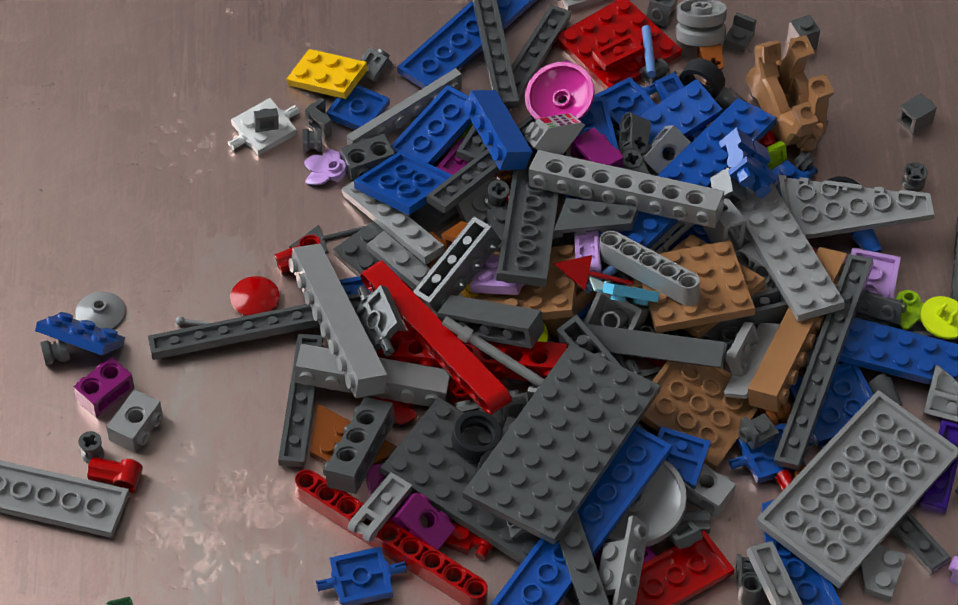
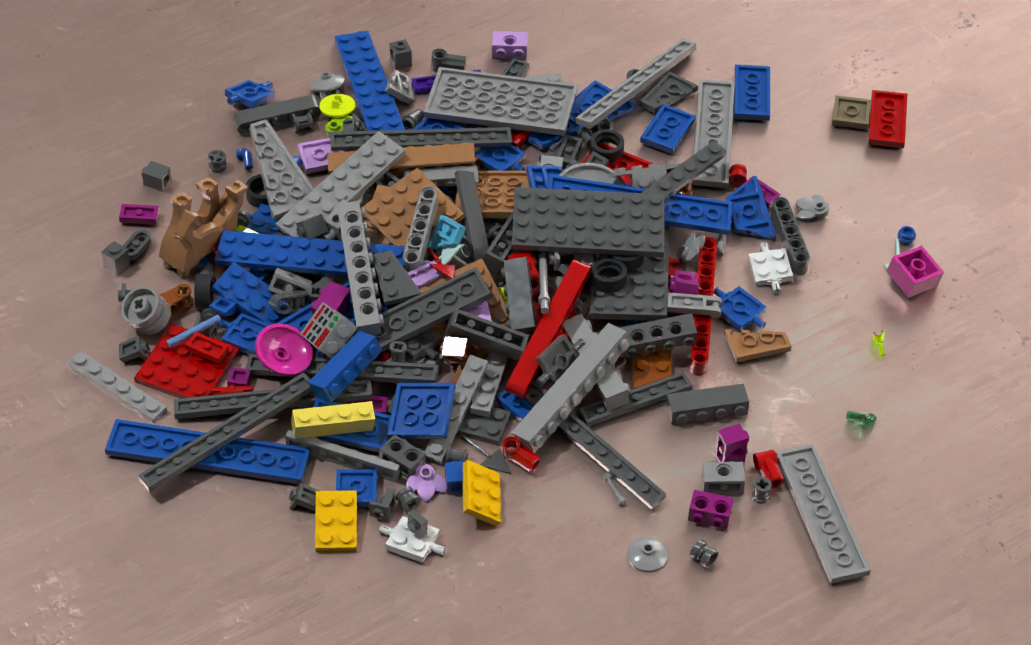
camera: 120 degrees left, 5 degrees down
blue plate [35,312,125,355] -> none
red dish [230,276,280,317] -> none
blue hips [719,127,776,198] -> none
dark grey bracket [738,413,779,450] -> none
none -> magenta plate [119,204,159,225]
none -> dark grey plate [123,230,151,260]
none -> red pin [212,385,253,395]
none -> light yellow brick [291,401,375,439]
none -> dark grey bush [292,113,313,132]
none -> dark grey bush [445,446,469,463]
none -> blue brick [445,461,465,494]
none -> yellow plate [463,459,501,526]
none -> dark grey wing [539,135,582,167]
none -> black tyre [590,129,624,163]
none -> dark grey brick [666,383,749,425]
none -> light grey plate [676,232,705,263]
none -> magenta brick [715,423,749,463]
none -> medium nougat wing [724,329,792,363]

